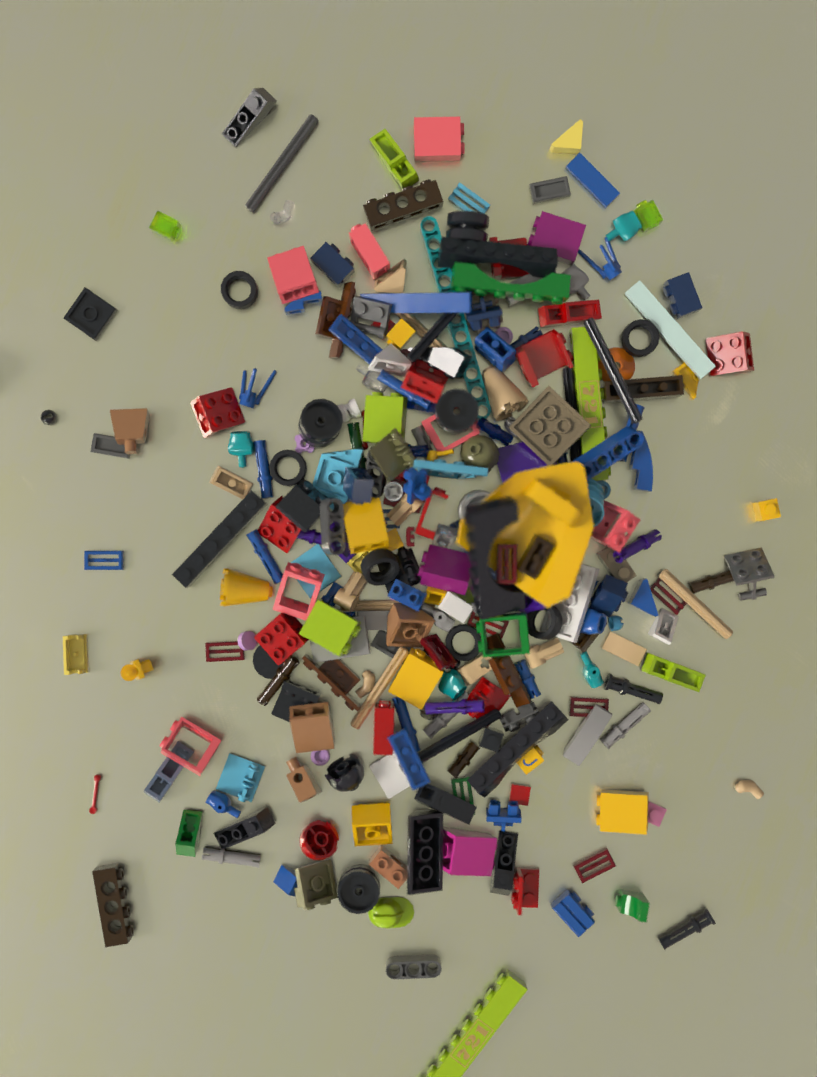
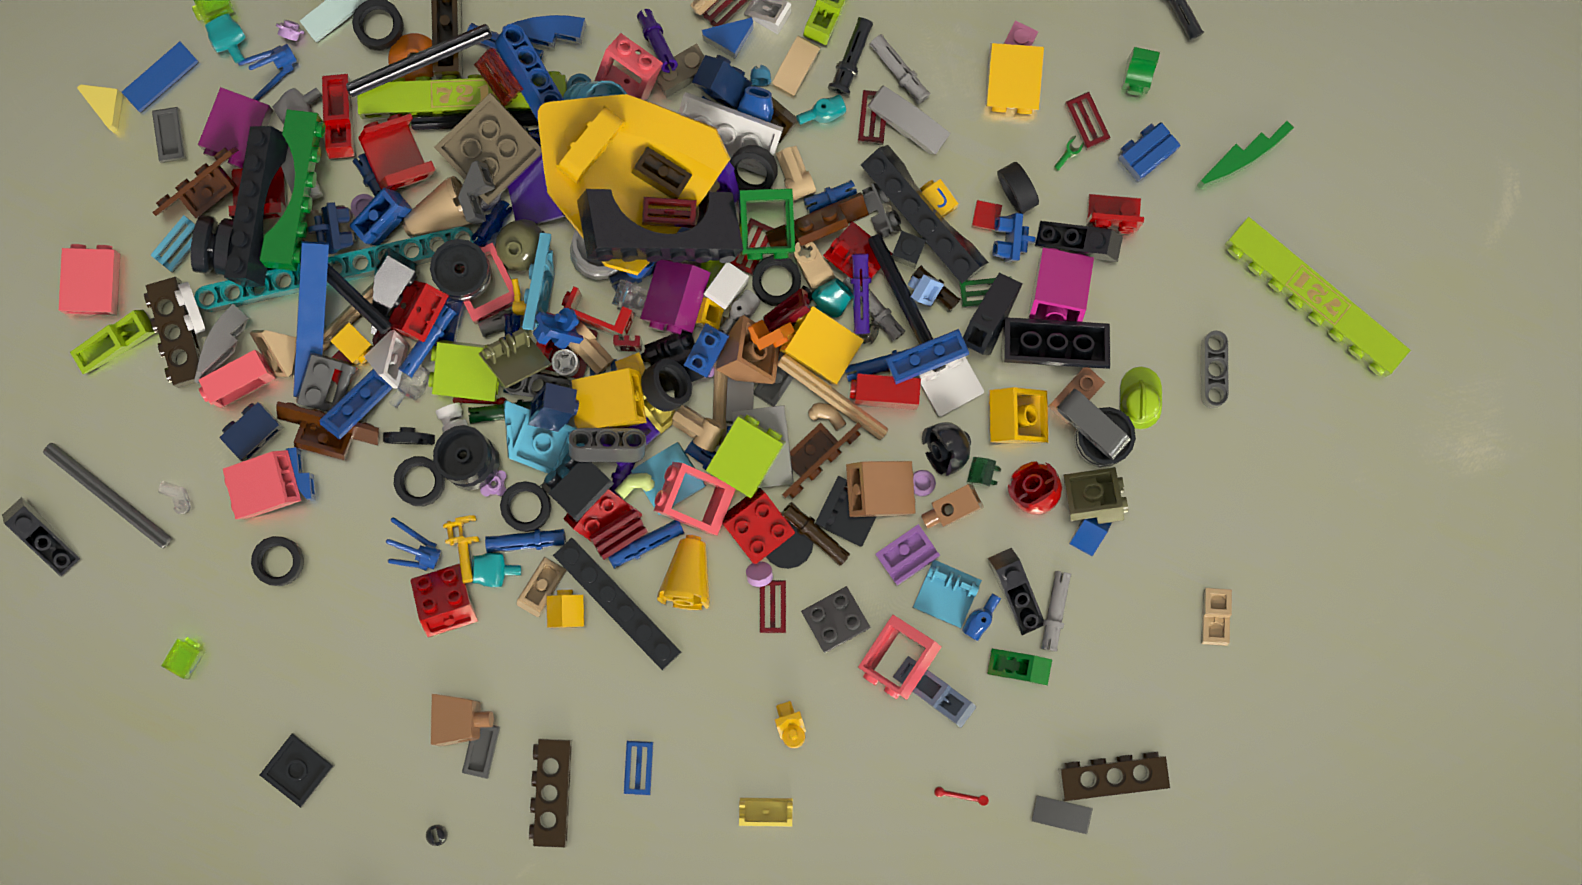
camera: 85 degrees left, 5 degrees down
none -> reddish brown bracket [152,146,239,219]
none -> white plate [174,282,206,334]
none -> light grey slope [194,304,248,384]
none -> lavender plate [276,20,304,41]
none -> black plate [383,427,435,445]
none -> black tyre [393,456,445,507]
none -> yellow piece [443,515,479,583]
none -> dark grey slope [458,161,496,225]
none -> clear red tile [474,48,524,106]
none -> dark brown brick [529,739,572,848]
none -> yellow brick [546,590,584,628]
none -> dark red tile [589,508,648,560]
none -> yellowish green arm [614,473,655,499]
none -> orange bracket [748,320,795,350]
none -> dark grey hinge [801,586,871,653]
none -> medium lavender plate [875,524,940,586]
none -> light blue tile [908,274,944,306]
none -> clear green tile [967,457,1001,486]
none -> black tyre [997,162,1039,214]
none -> dark grey slope [1032,795,1093,834]
none -> green hand [1054,136,1084,170]
none -> dark grey beam [1056,388,1131,460]
none -> green slope [1197,121,1294,189]
none -> tan slope [1202,588,1232,646]

